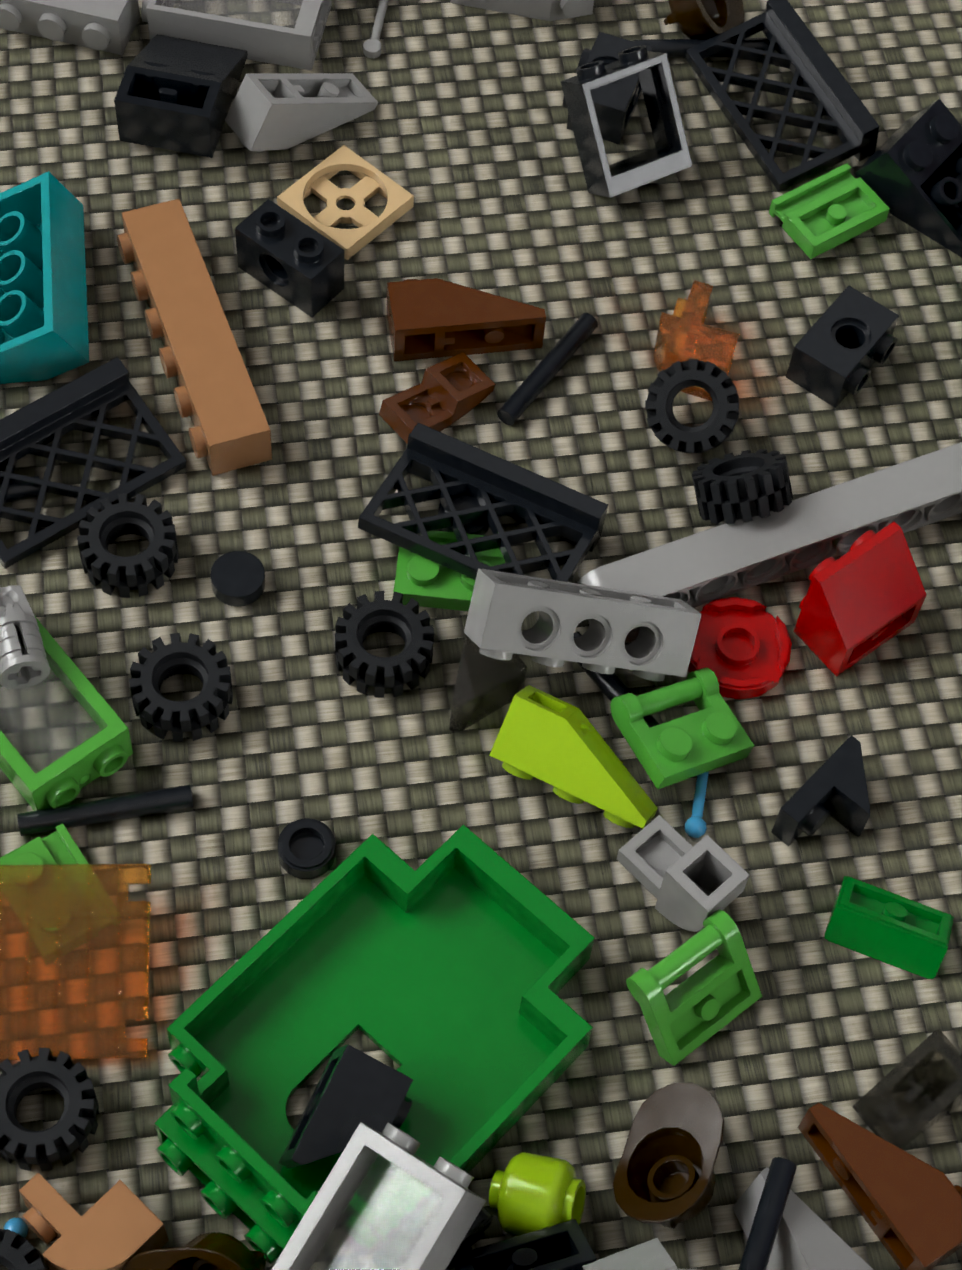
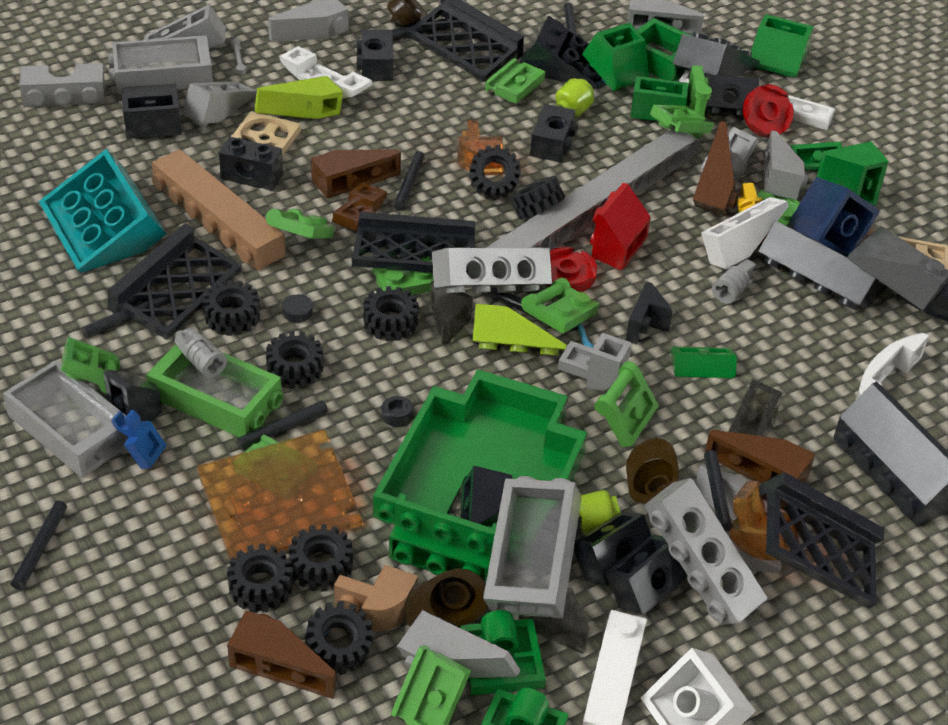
camera: 20 degrees left, 15 degrees down
black window [561,45,692,198] -> none
none -> lime slope [254,76,343,119]
none -> bright green plate [266,209,336,239]
none -> white slope [280,46,372,98]
none -> lime head [555,78,594,118]

